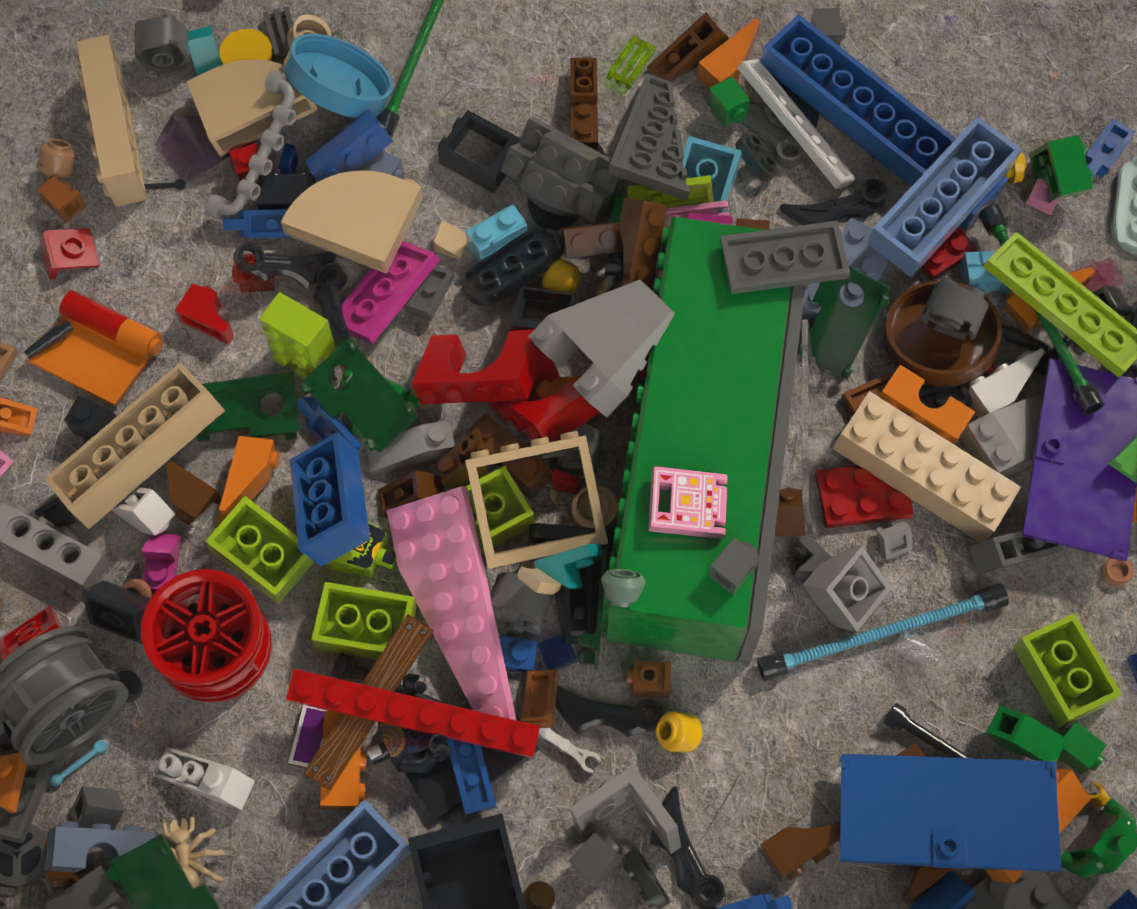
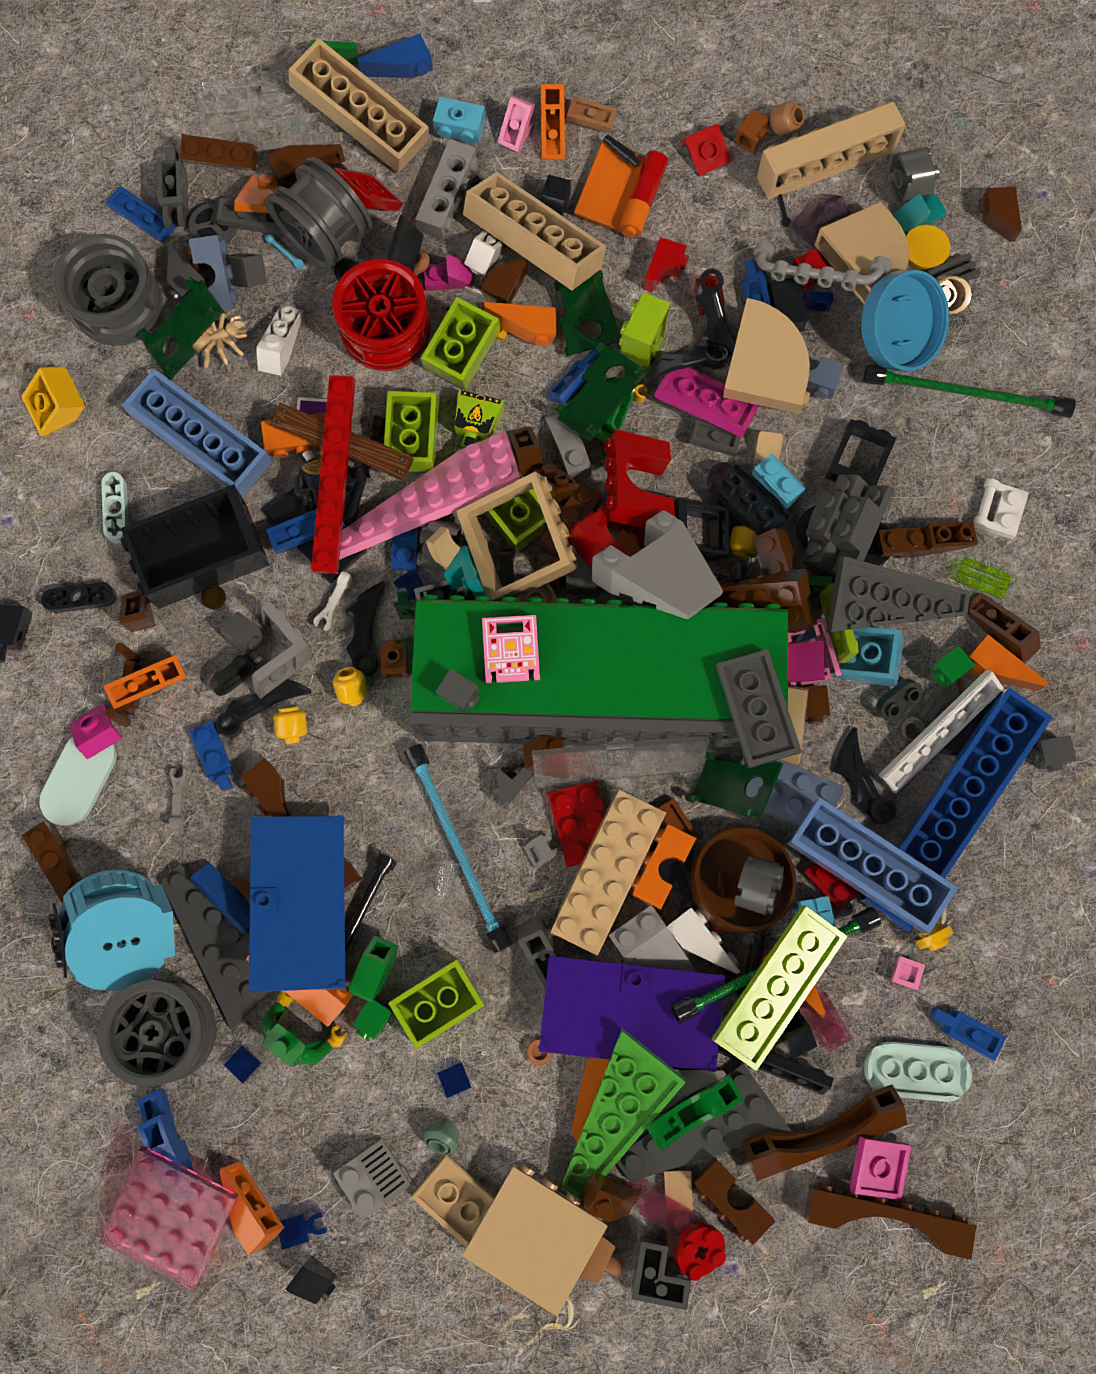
camera: 85 degrees right, 10 degrees up
blue brick [290,432,370,567] -> none
blue brick [306,109,393,182] -> none
dark orange tile [520,669,559,728] -> none
sand green cone [601,569,645,607] -> none
light grey slope [803,545,892,632] -> none
green brick [1029,134,1093,201] -> none
none -> yellow head [273,706,308,744]
none -> white plate [973,478,1029,540]

